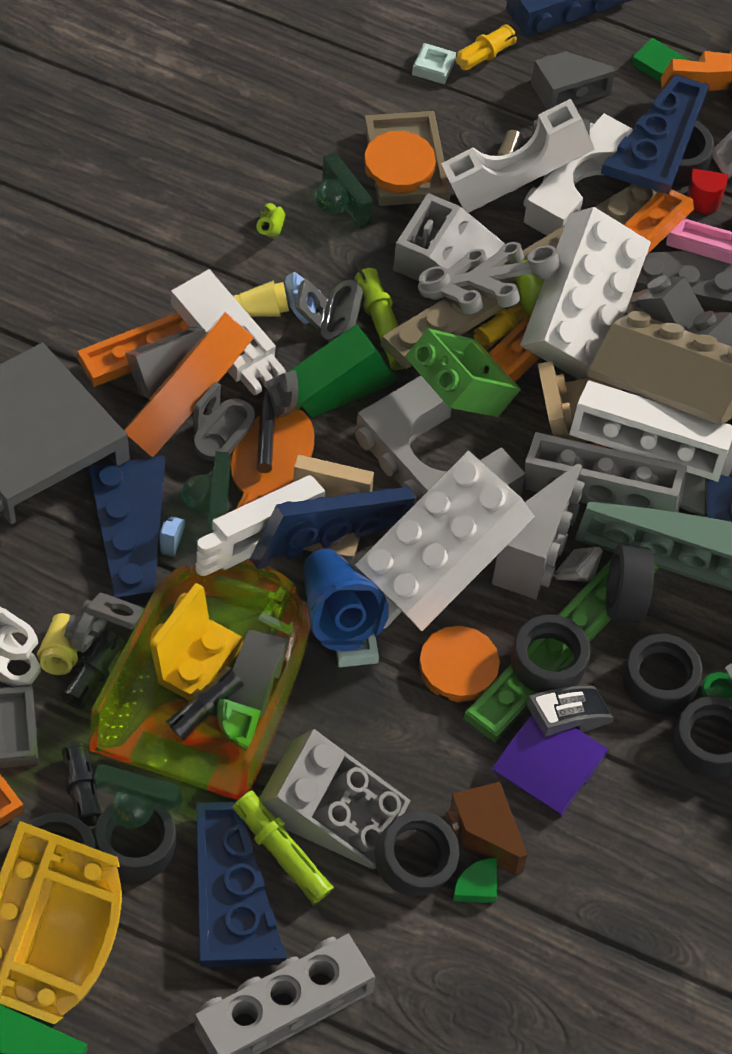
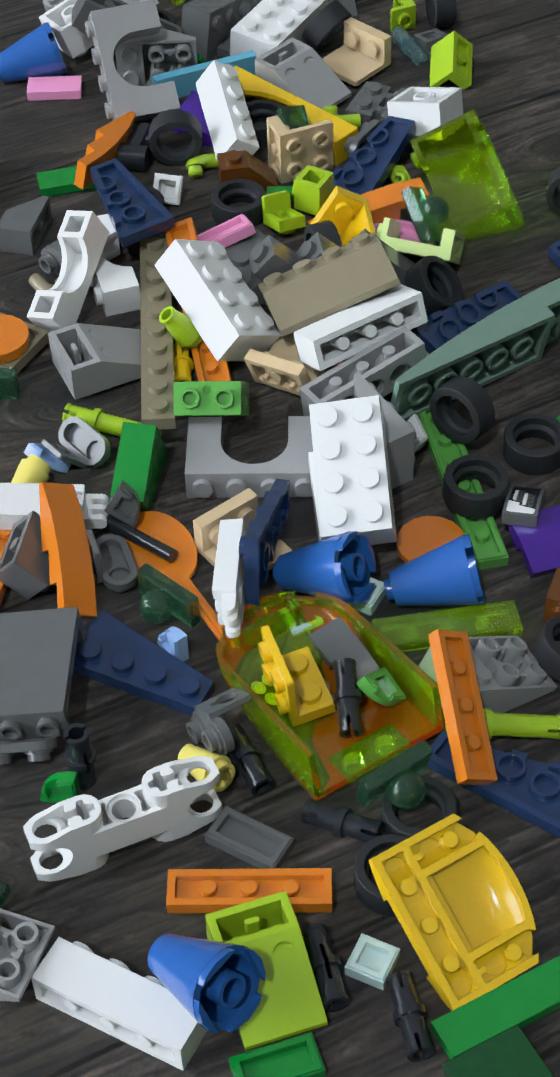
camera: 45 degrees left, 10 degrees down
light grey plant [418,242,560,314] -> none
red brick [686,169,728,215] -> none
none -> clear neon green tile [371,600,523,655]
none -> blue cone [383,534,486,606]
none -> orange plate [428,629,498,785]

